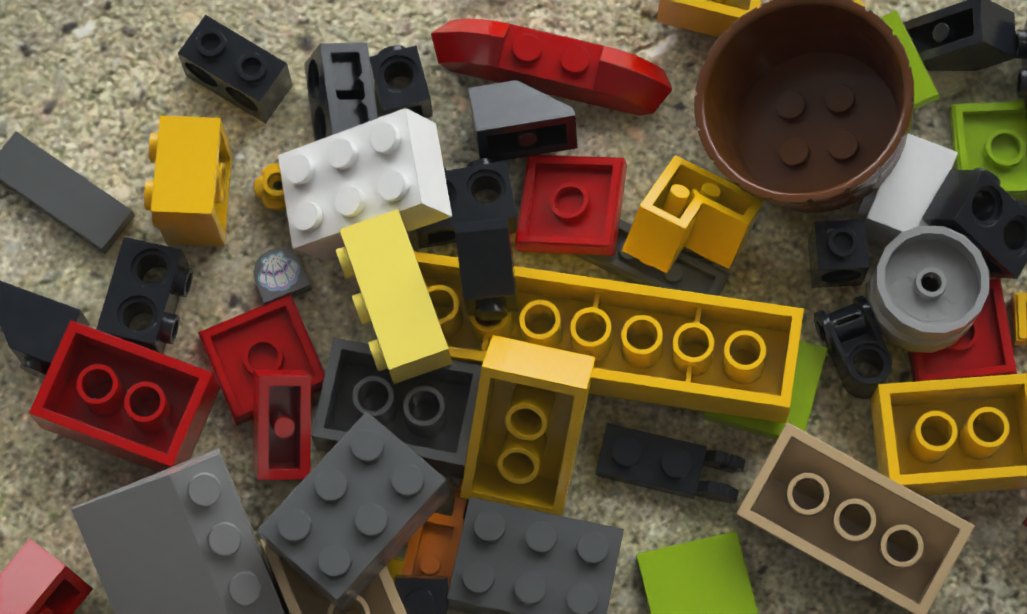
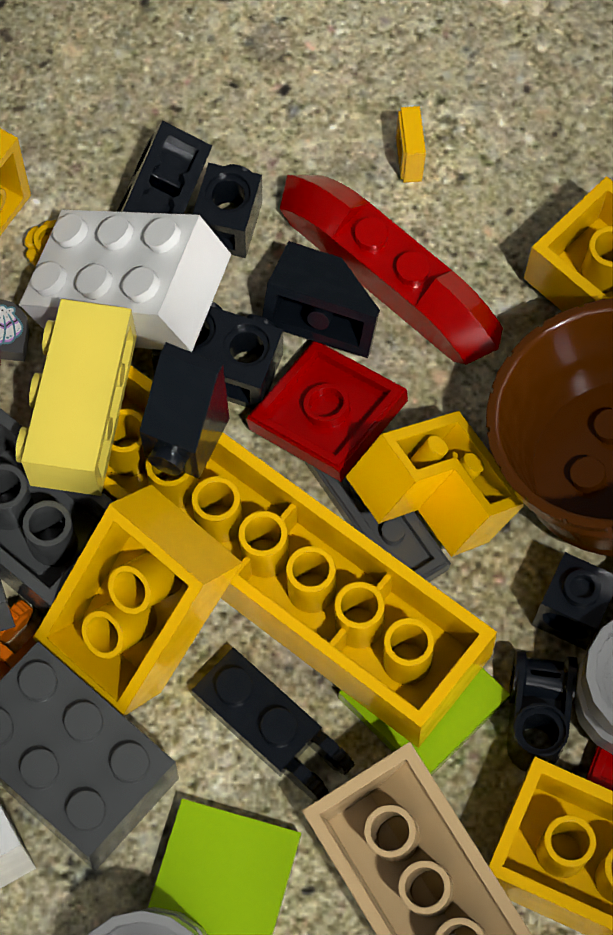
camera: 25 degrees right, 5 degrees down
black brick [178,15,293,124] -> none

